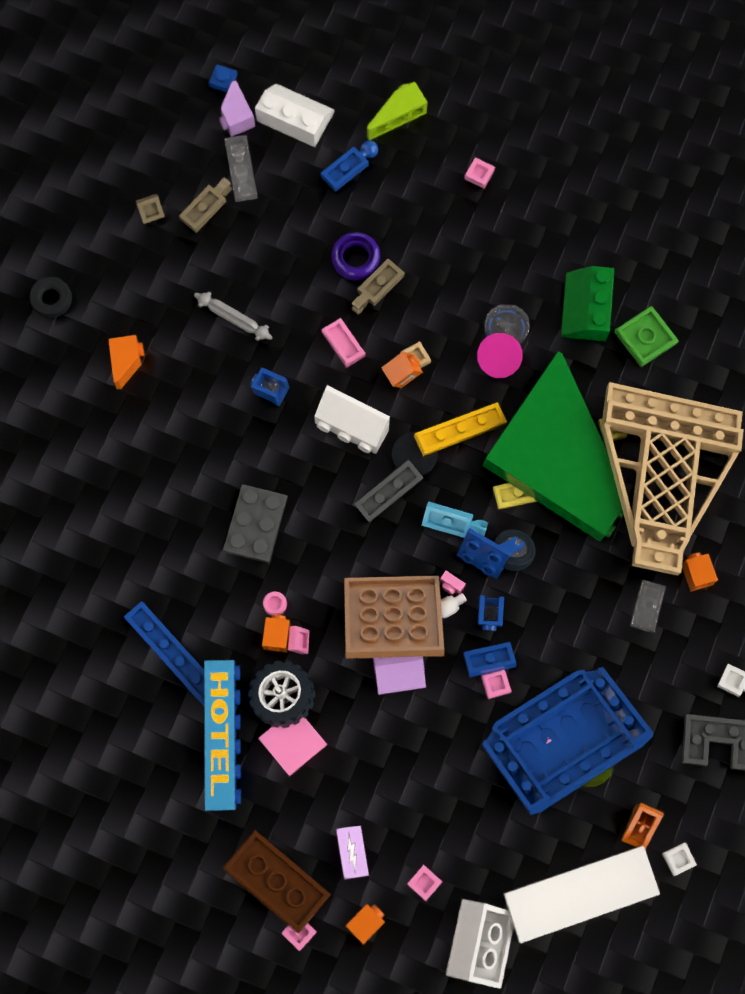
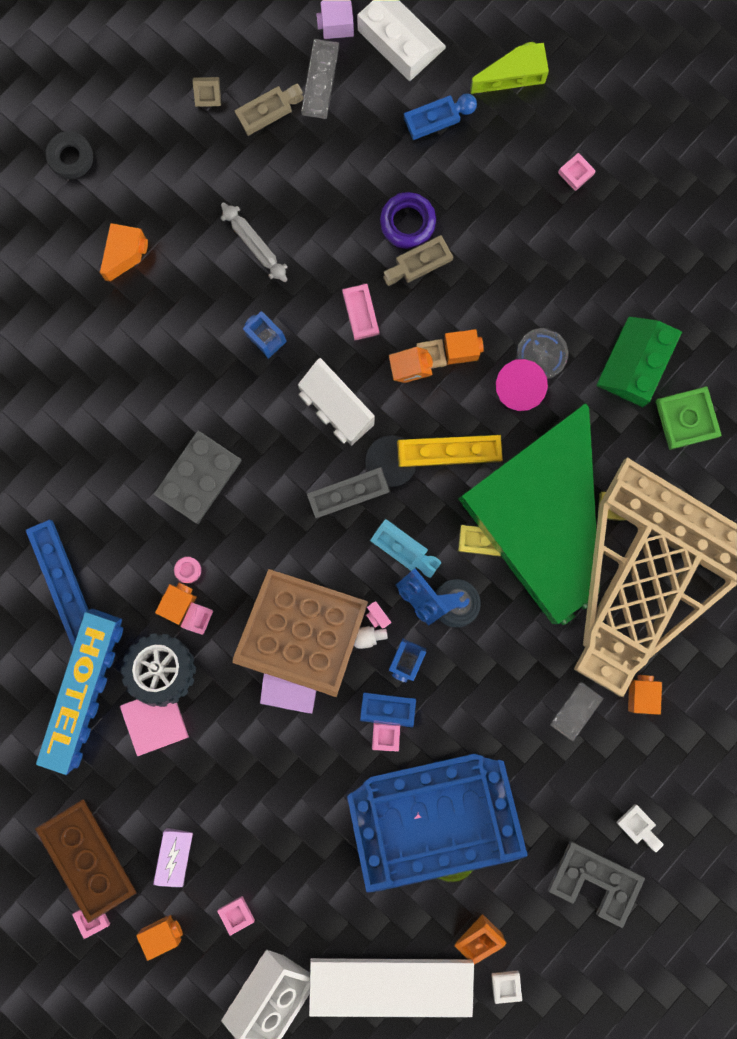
camera: 20 degrees right, 10 degrees up
none -> orange brick [444,329,483,365]

